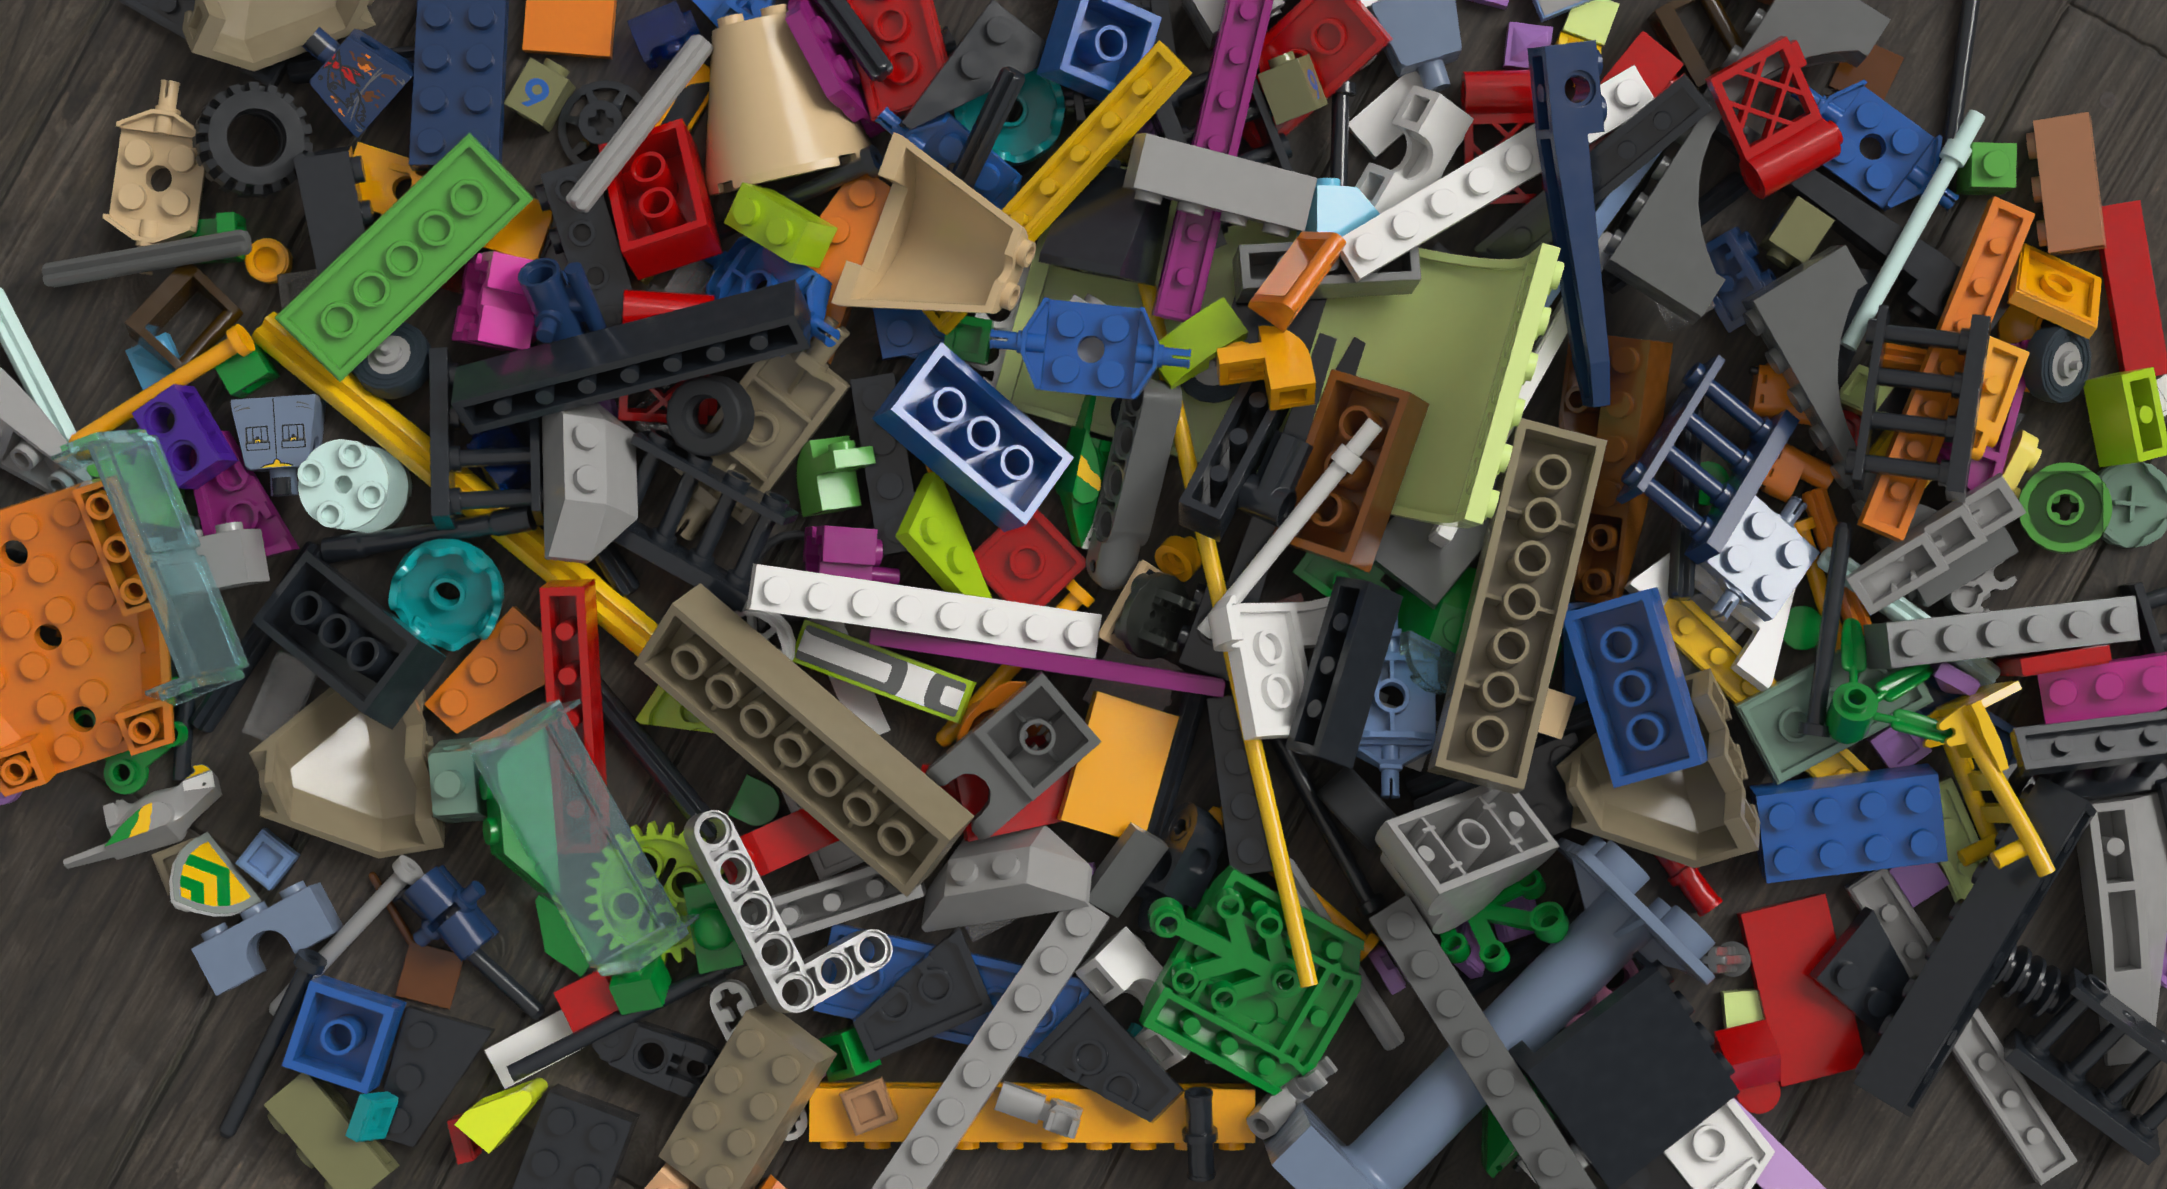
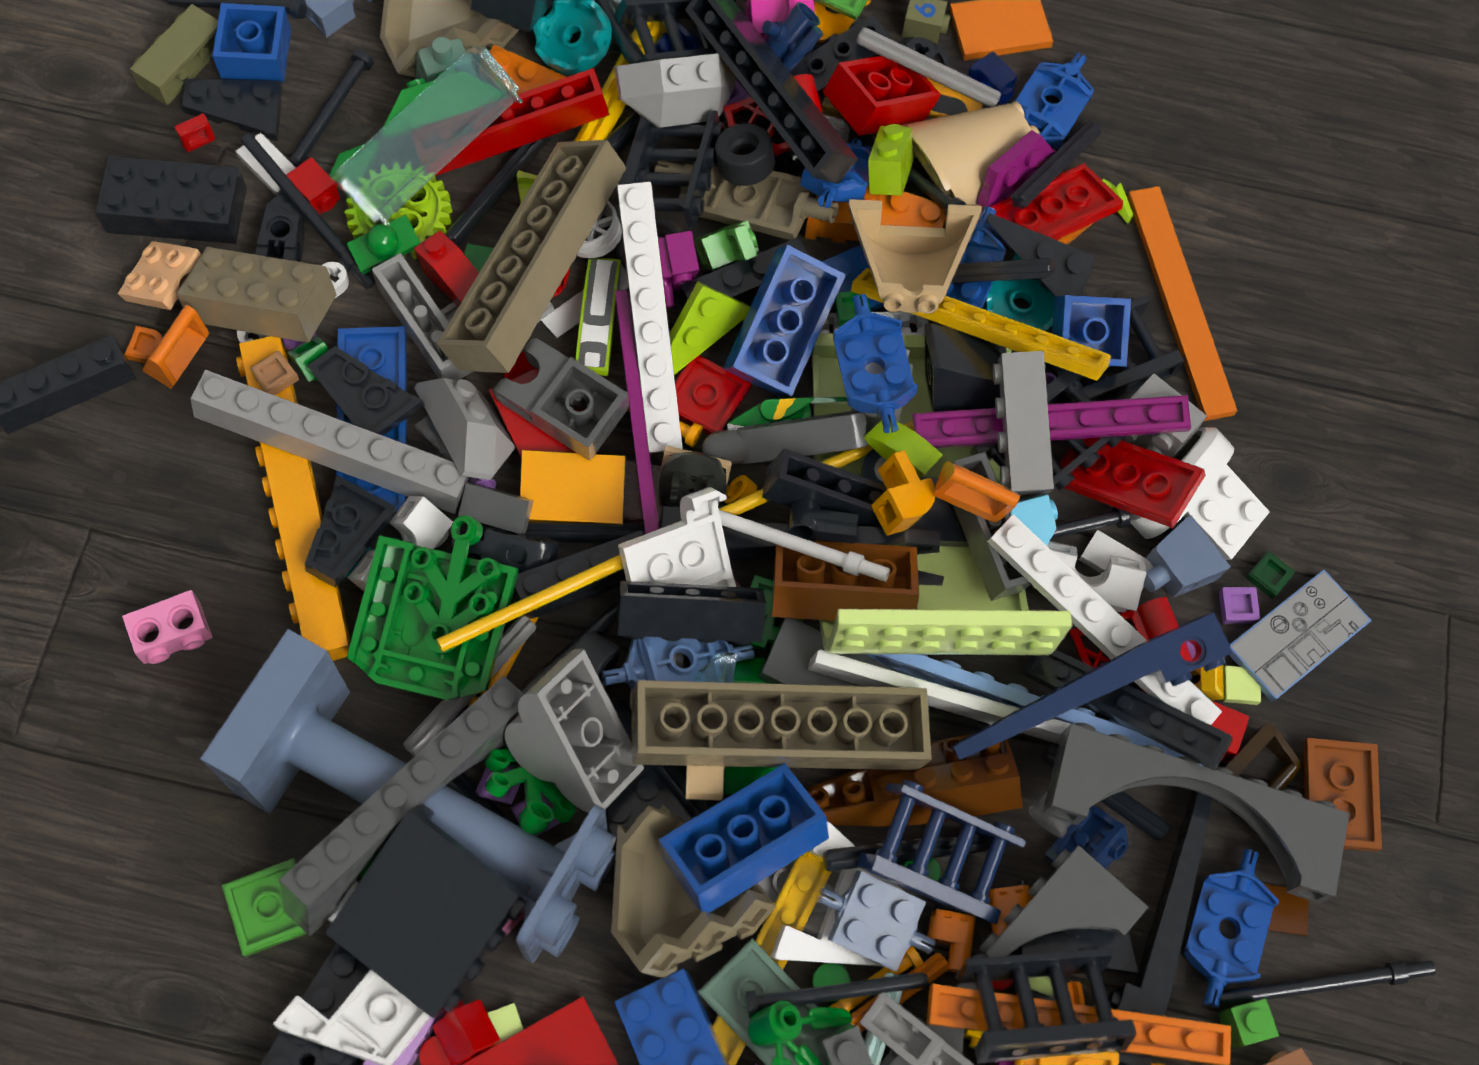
camera: 65 degrees right, 20 degrees down
light grey bar [269,855,424,1016] -> none
teal tile [345,1091,399,1142] -> none
reddish brown piece [368,872,464,1009] -> none
dark blue pin [404,865,499,962] -> none
neon yellow tile [455,1078,548,1154] -> none
green plate [609,952,672,1015] -> none
light grey beam [683,810,893,1013] -> none
light grey bar [994,1081,1083,1139] -> none
black pin [1182,1087,1218,1182] -> none
light grey bar [1246,1056,1338,1140] -> none
olive brick [1257,51,1328,125] -> none
red pin [1654,855,1723,917] -> none
dark grey axle [1700,941,1751,977] -> none
red piece [1705,36,1843,199] -> none
olive brick [1759,196,1835,270] -> none
light aqua bar [1840,110,1985,351] -> none

